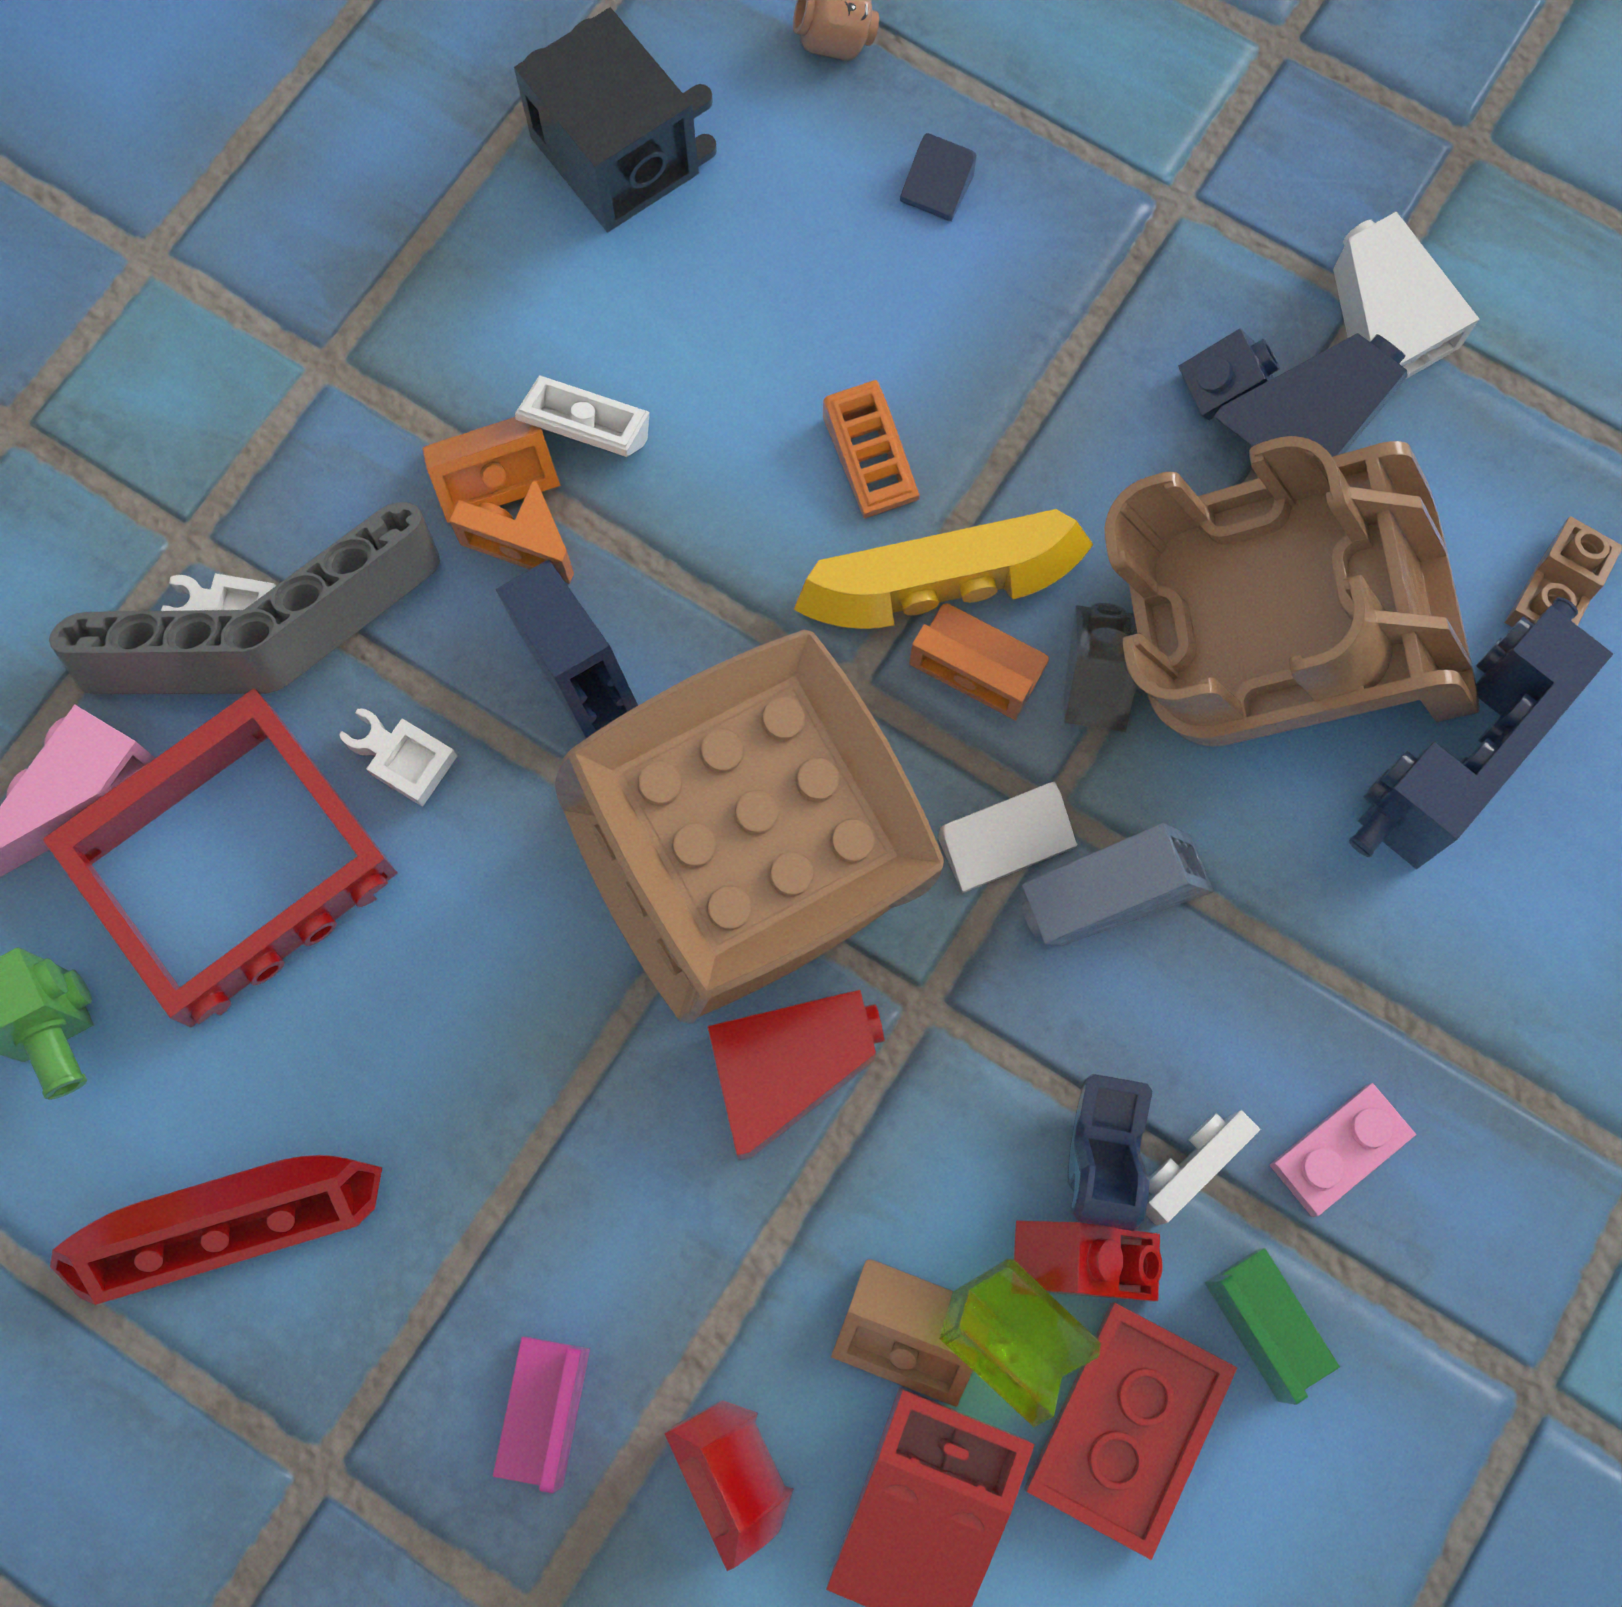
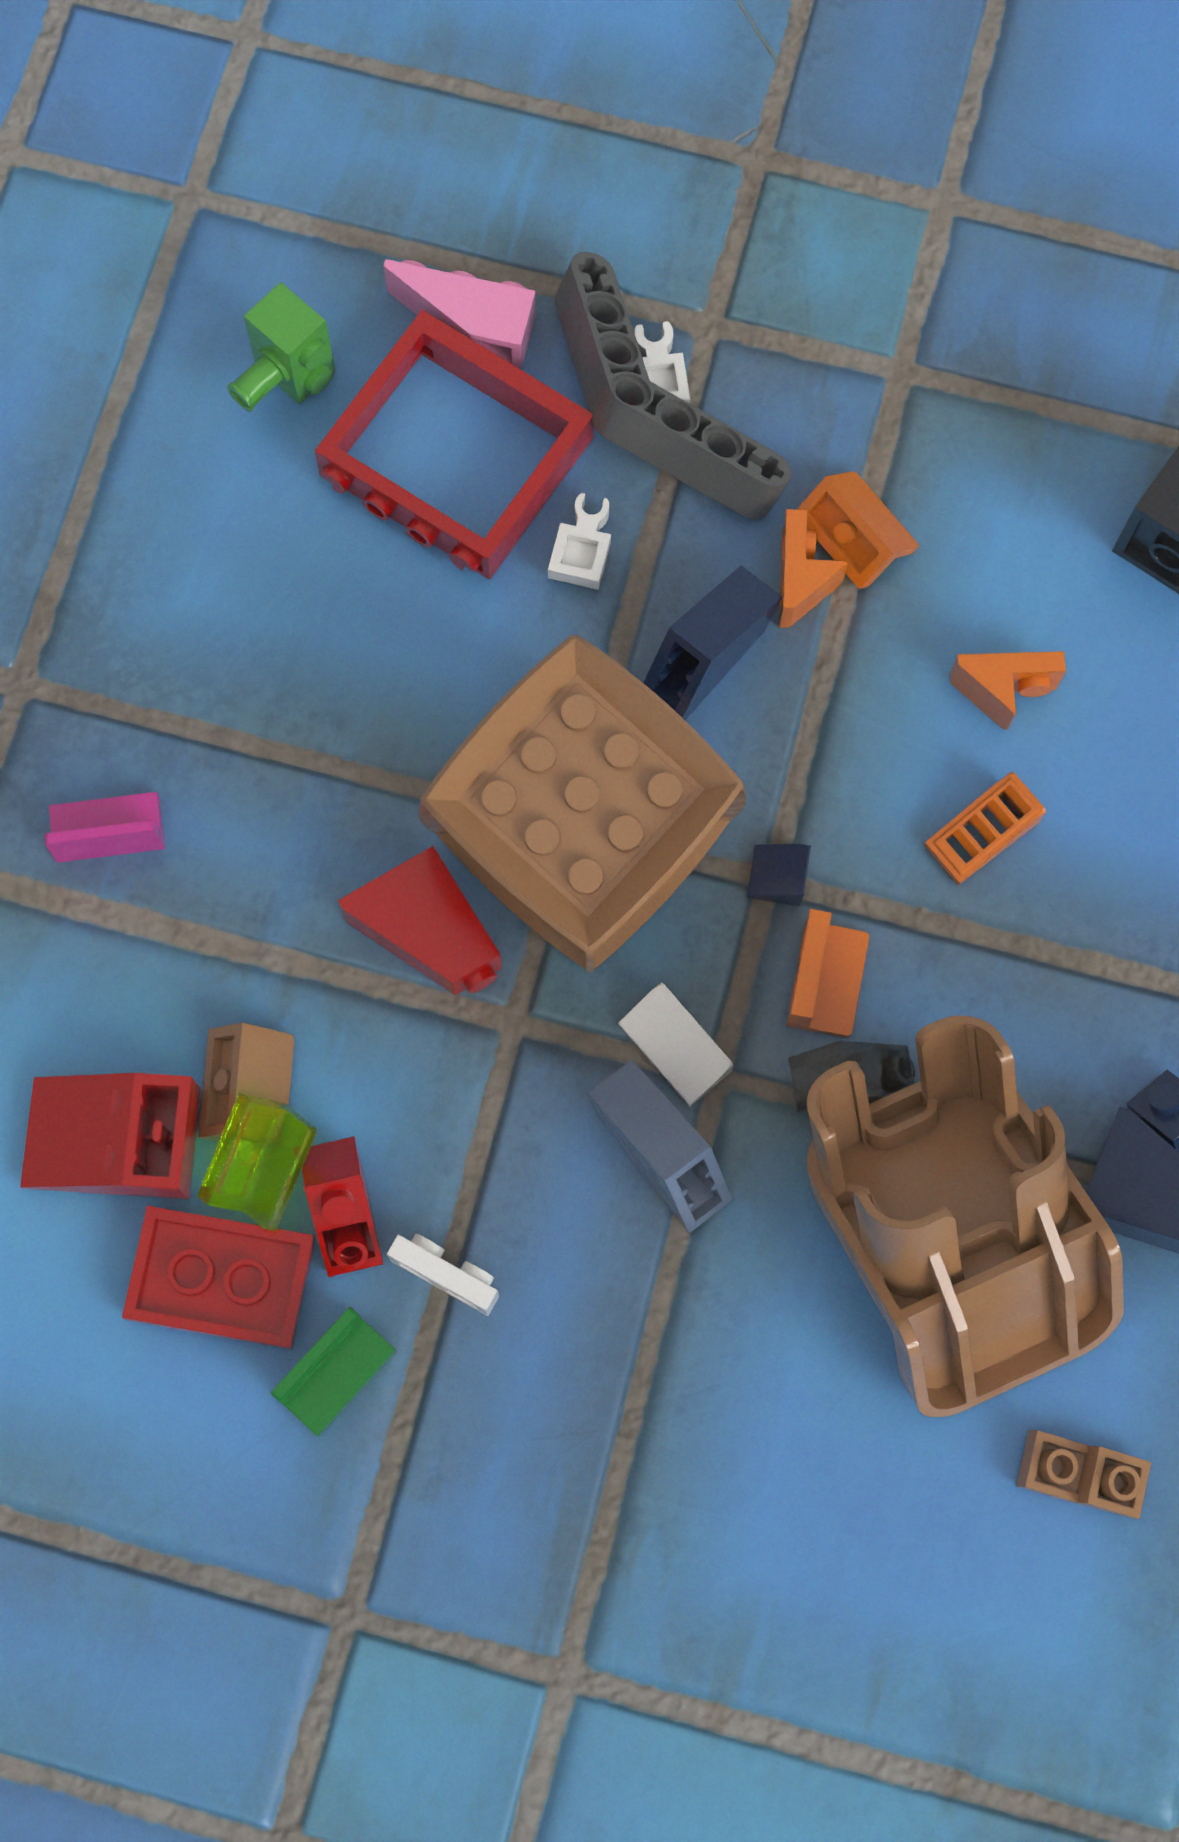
camera: 70 degrees right, 0 degrees up
red brick [50,1155,382,1305] -> none
white slope [515,375,650,457] -> none
red slope [664,1400,794,1571] -> none
yellow brick [793,509,1093,629] -> none
dark blue animal [1068,1074,1153,1231] -> none
bright pink plate [1269,1083,1416,1217] -> none
dark blue brick [1349,597,1613,870] -> none
none -> dark blue slope [747,844,811,906]
none -> orange slope [949,651,1066,730]

